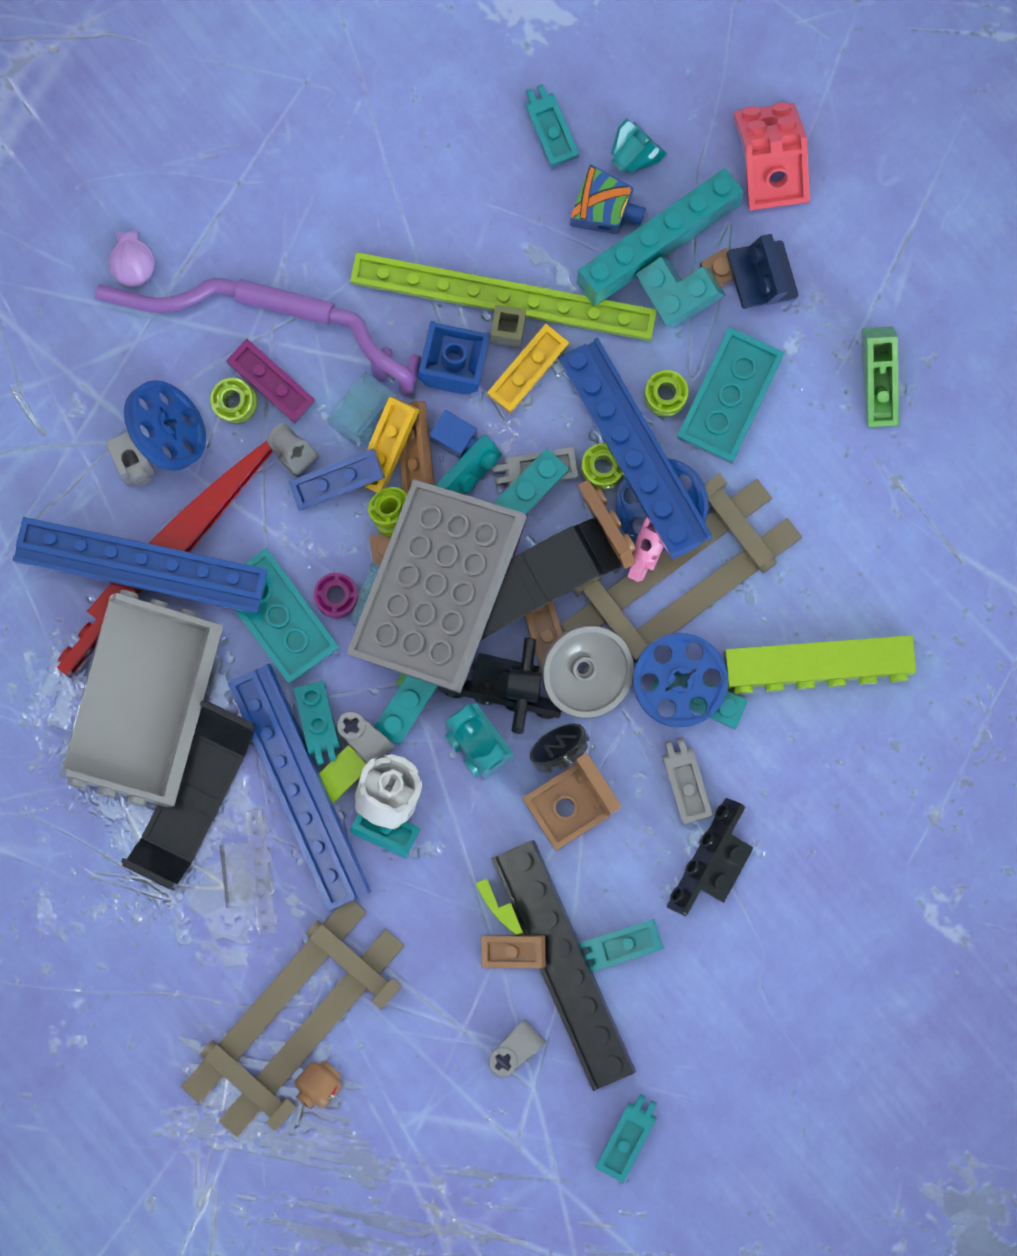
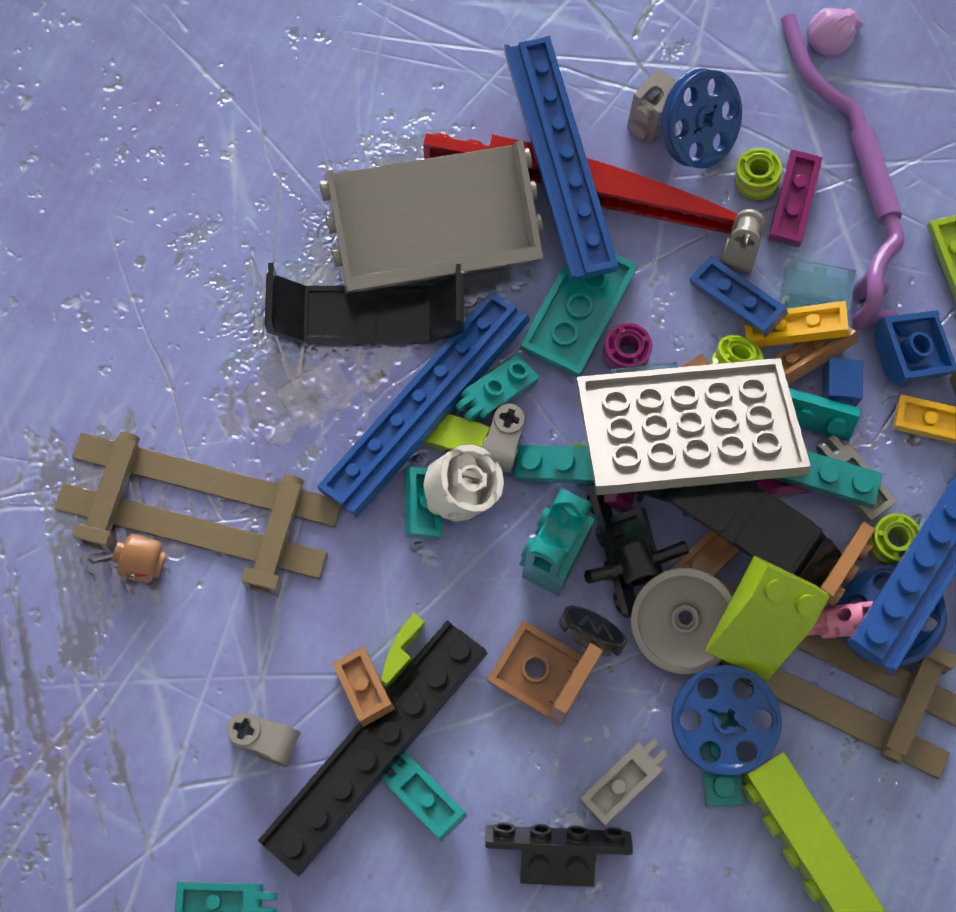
camera: 60 degrees right, 10 degrees down
none -> lime slope [705,555,830,681]

